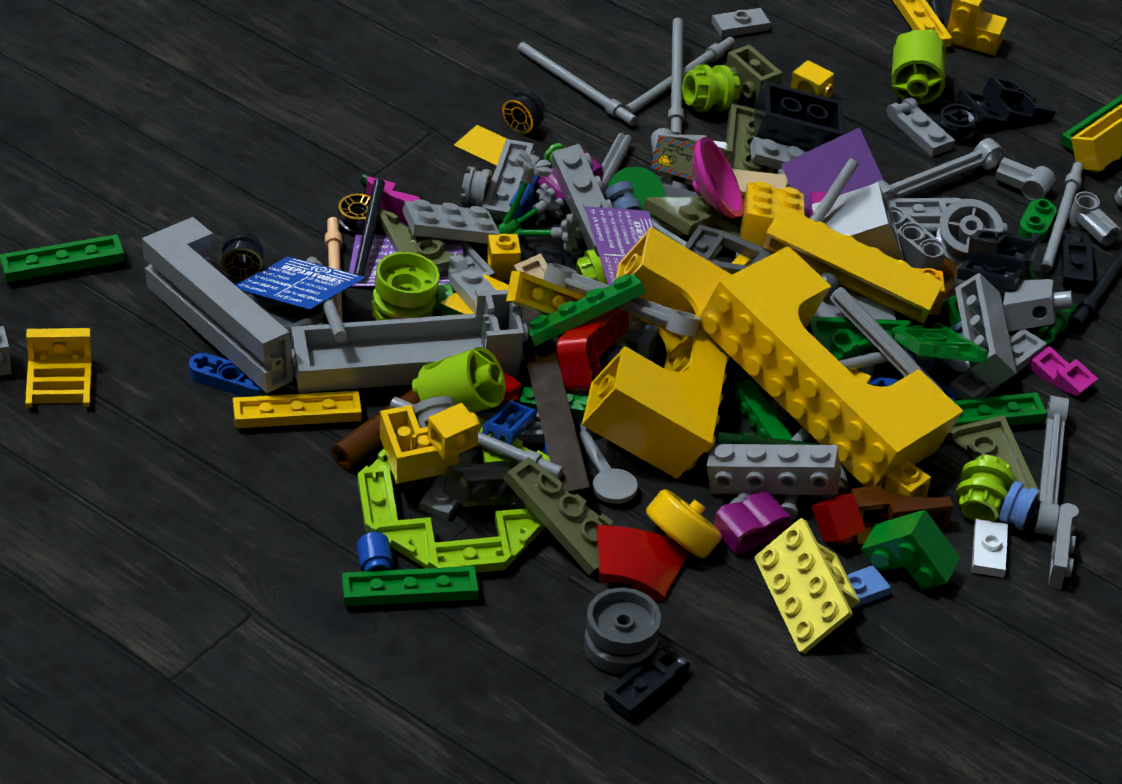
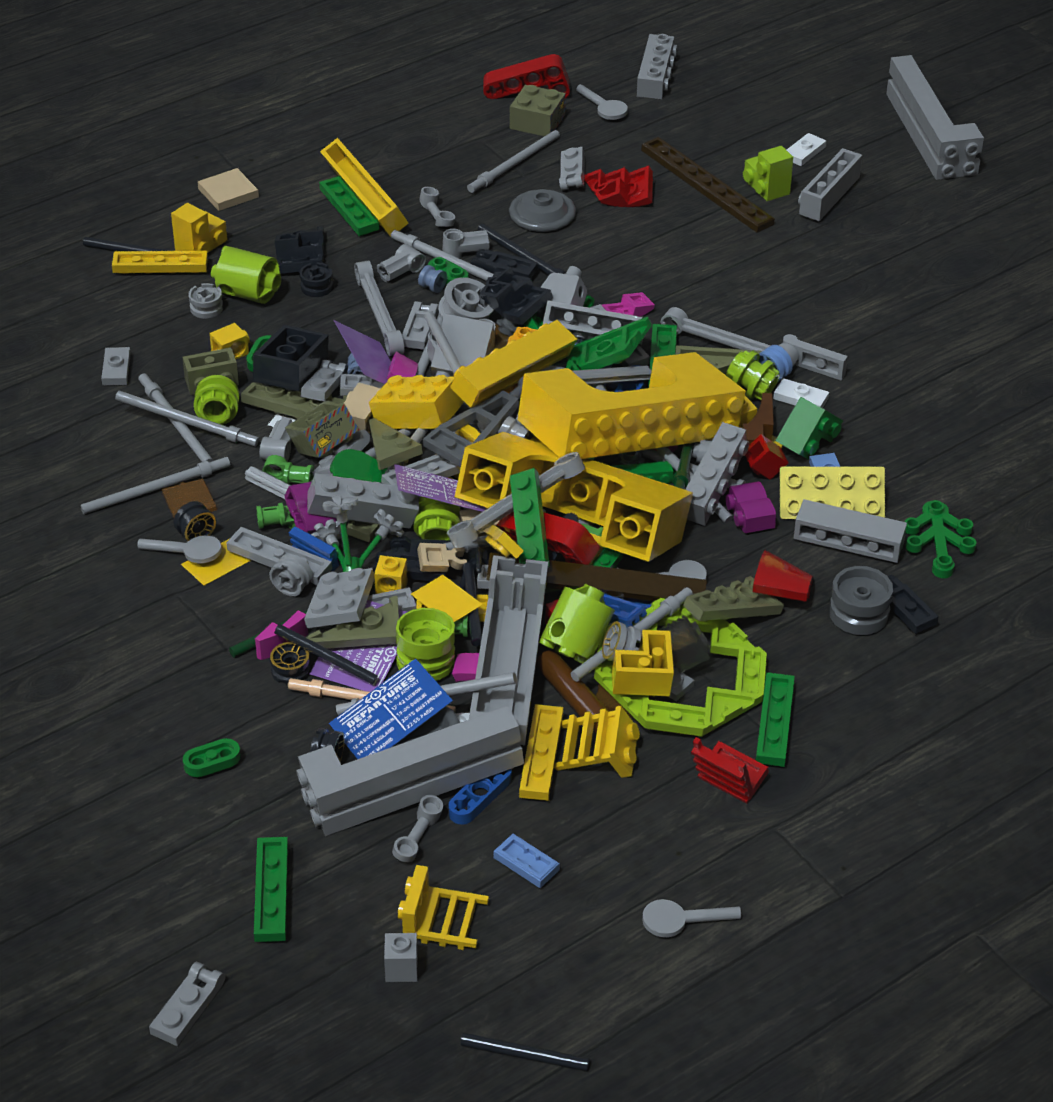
camera: 70 degrees left, 0 degrees up
blue brick [356,532,394,572] -> none
yellow brick [427,402,481,460] -> none
light grey hinge [448,255,495,313] -> none
sand blue wheel [605,181,642,210] -> none
yellow wheel [646,489,722,559] -> none
dark pink dish [692,137,744,219] -> none
light grey plate [886,97,955,157] -> none
none -> light grey piece [138,536,222,563]
none -> clear orange piece [162,479,217,518]
none -> green plate [183,739,241,777]
none -> light grey wheel [189,283,223,319]
none -> tan tile [198,168,259,211]
none -> bright green connector [263,455,314,485]
none -> light grey bar [392,795,443,862]
none -> sand blue wheel [418,265,447,293]
none -> medium blue plate [494,834,560,888]
none -> yellow plate [554,706,640,778]
none -> light grey piece [642,899,741,937]
none -> red plate [691,737,769,804]
none -> light grey brick [794,499,907,563]
none -> green plant [905,500,976,578]

